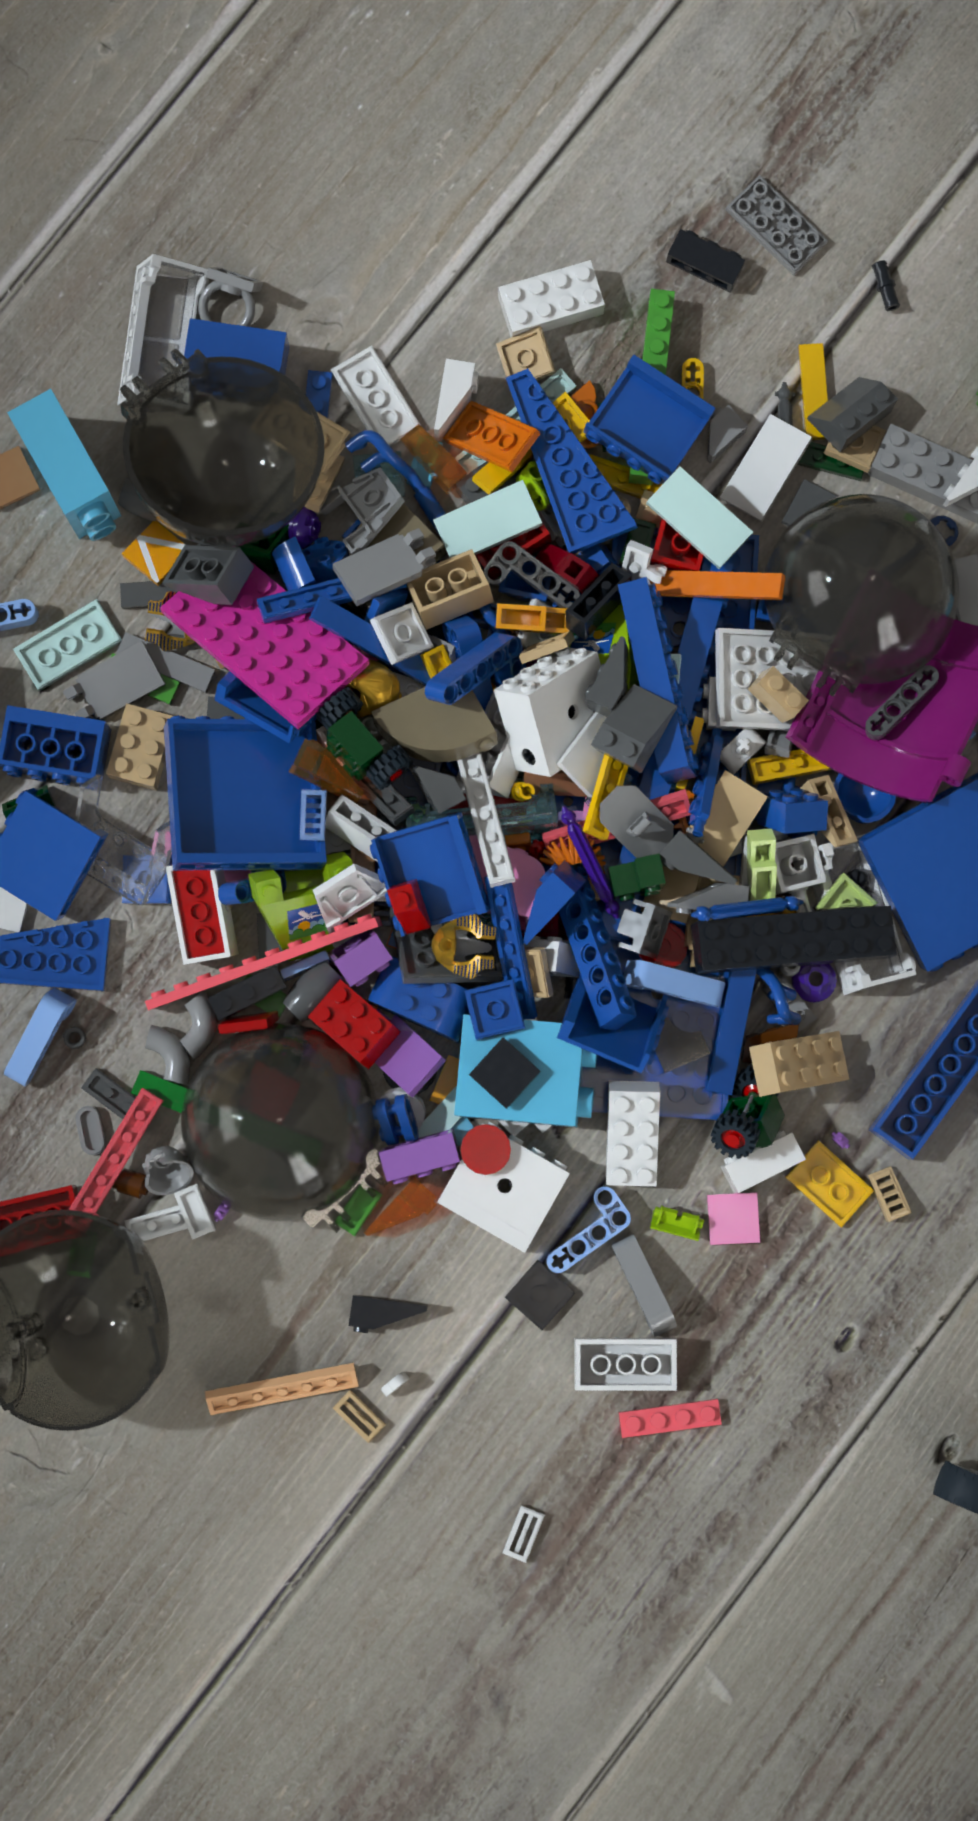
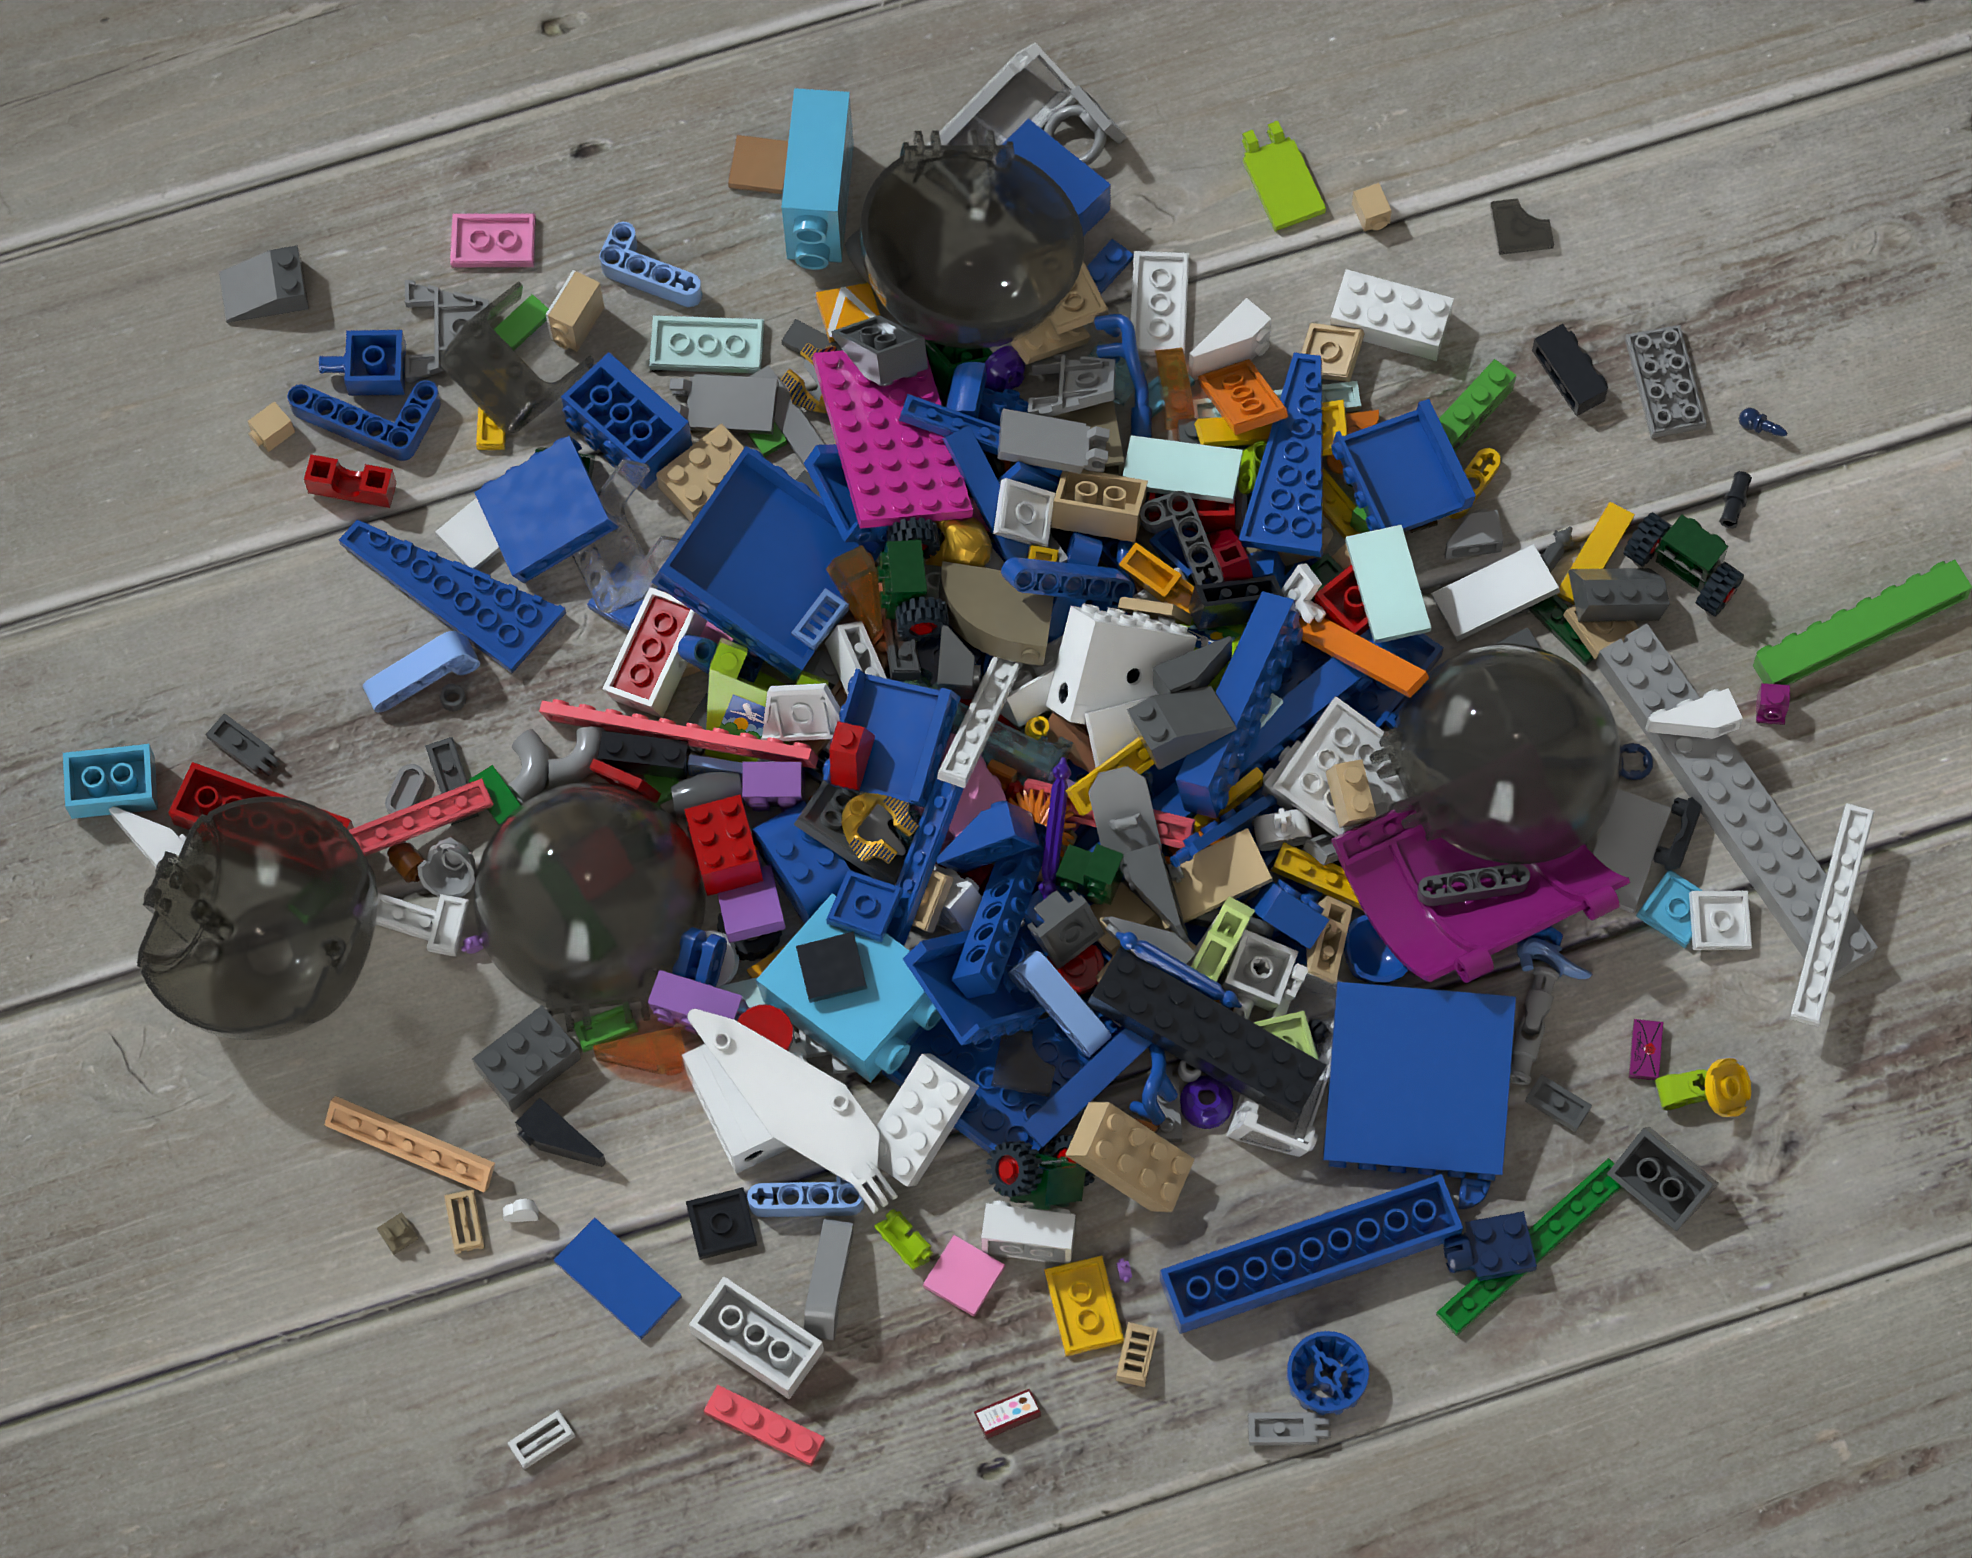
camera: 40 degrees right, 15 degrees down
none -> dark tan tile [377,1212,419,1255]
none -> dark grey brick [472,1005,581,1113]
none -> blue tile [554,1217,682,1340]
none -> white wing [687,1009,898,1214]
none -> slope [974,1389,1041,1440]
none -> lime tile [1242,120,1326,231]
none -> tan brick [1352,183,1392,232]
none -> clear smoke tile [1490,198,1554,255]
none -> brick [1623,512,1744,617]
none -> dark blue bar [1739,408,1788,436]

